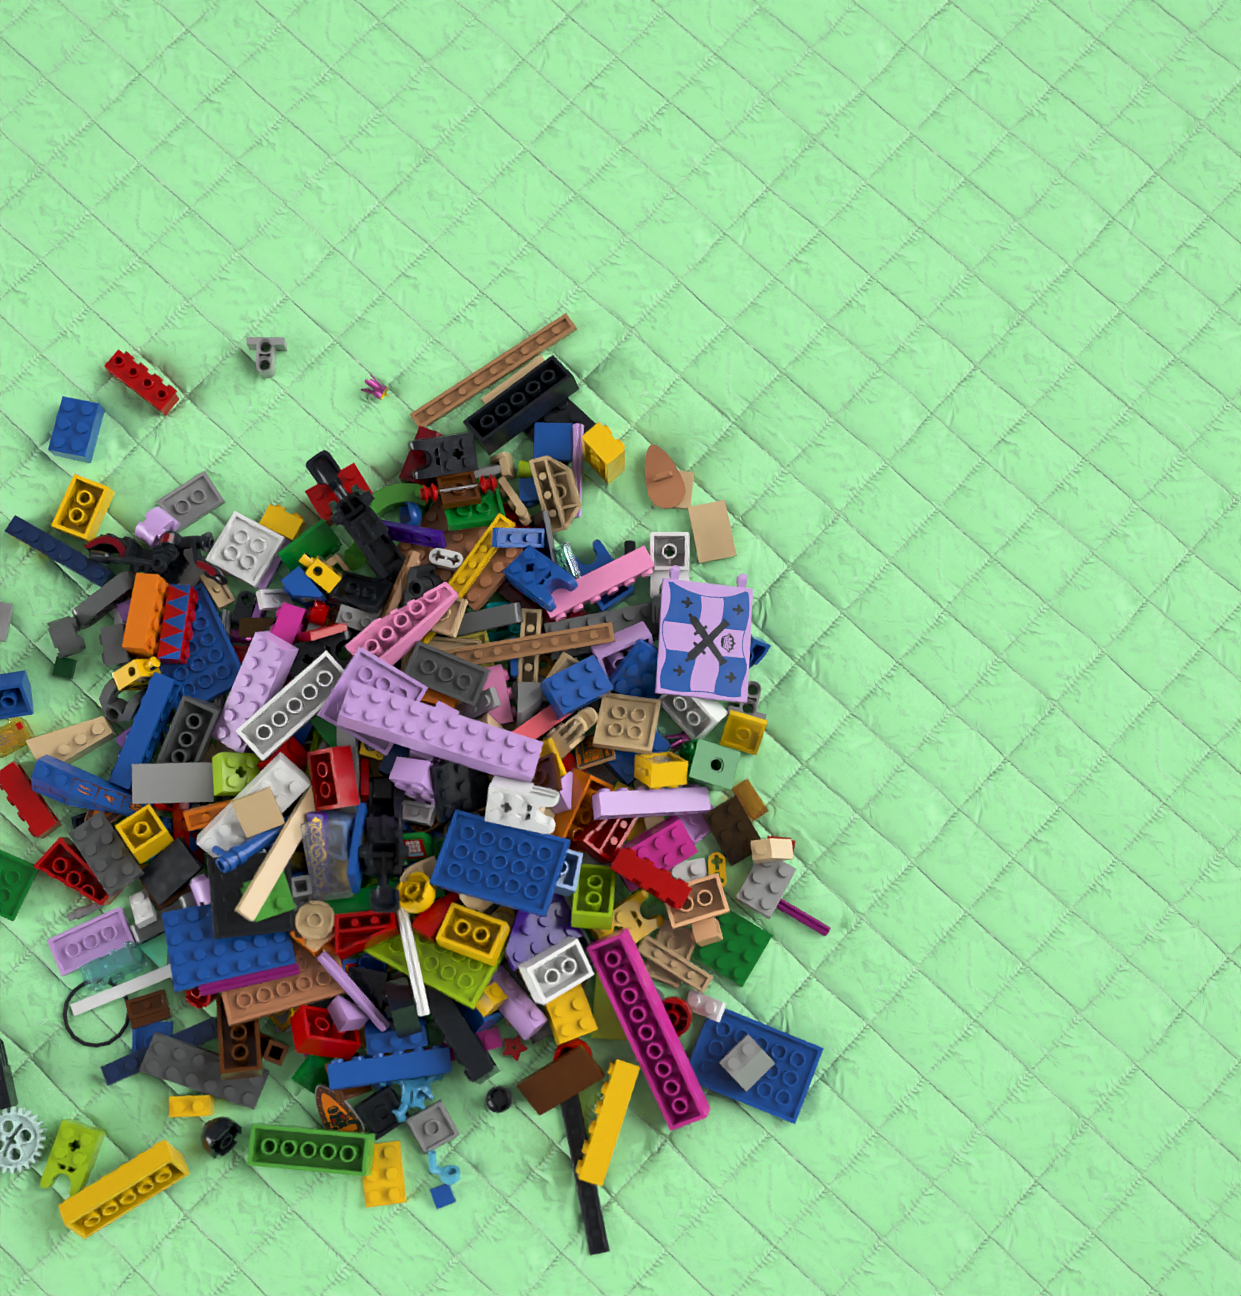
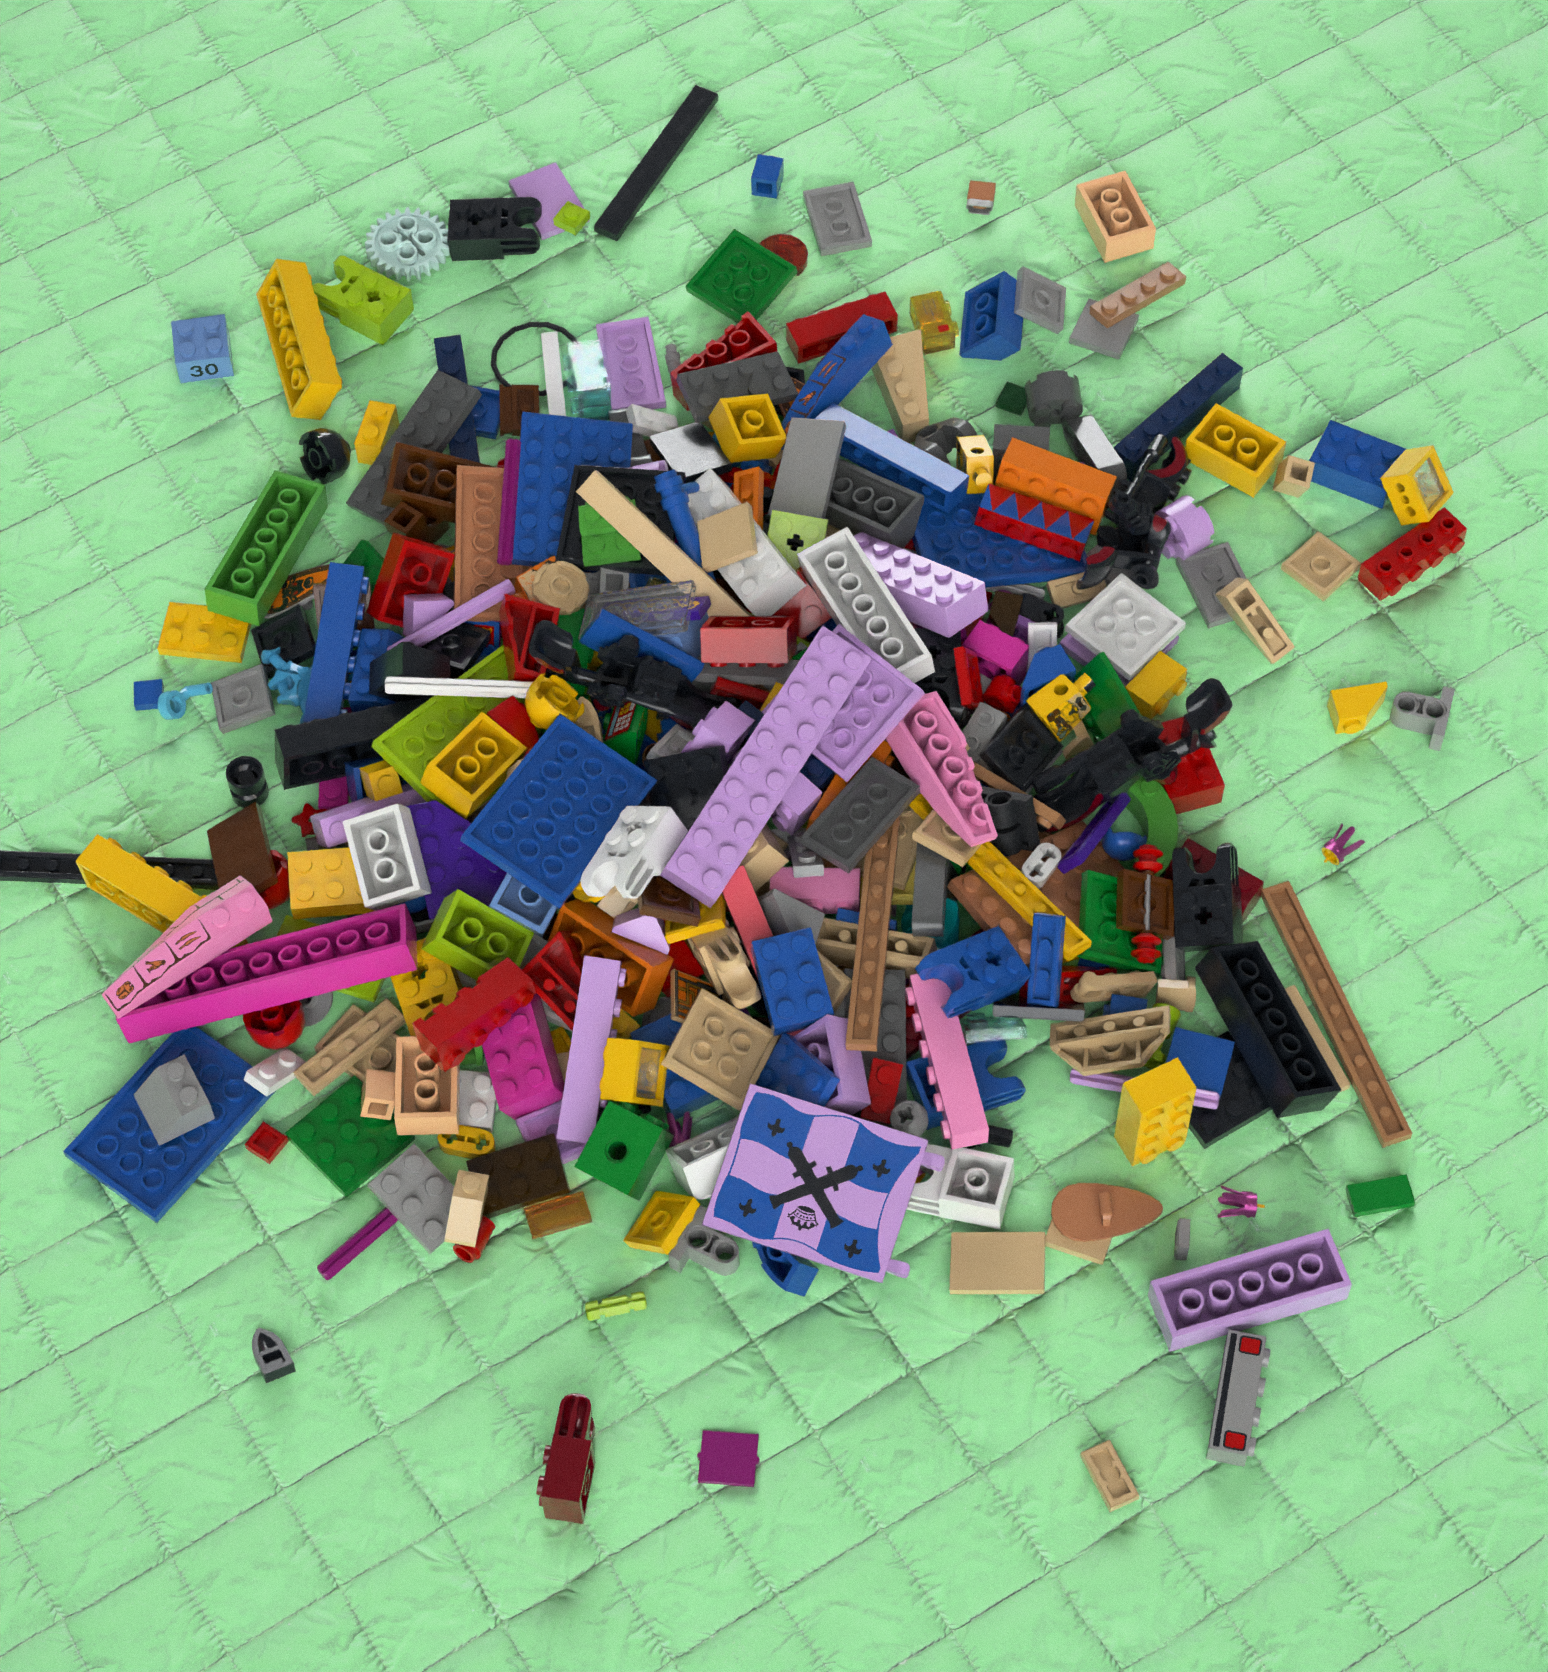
camera: 105 degrees right, 20 degrees down
none -> bright pink wedge [101,876,273,1019]
none -> medium blue brick [171,314,234,383]
none -> red tile [244,1121,289,1164]
none -> plate [252,1328,296,1383]
none -> dark red brick [536,1393,595,1524]
none -> lime axle [585,1291,647,1321]
none -> magenta piece [697,1430,760,1487]
none -> red plate [859,1058,903,1125]
none -> light grey piece [890,1100,929,1137]
none -> tan plate [1080,1439,1139,1512]
none -> lavender brick [1148,1229,1352,1352]
none -> light grey tile [1174,1218,1190,1260]
none -> light grey brick [1206,1329,1270,1467]
none -> tan slope [1215,578,1295,664]
none -> flat silver piece [1217,1185,1265,1218]
none -> tan brick [1273,455,1315,498]
none -> tan tile [1281,531,1361,602]
none -> yellow slope [1327,681,1388,734]
none -> green tile [1345,1174,1415,1217]
none -> yellow piece [1380,445,1454,526]

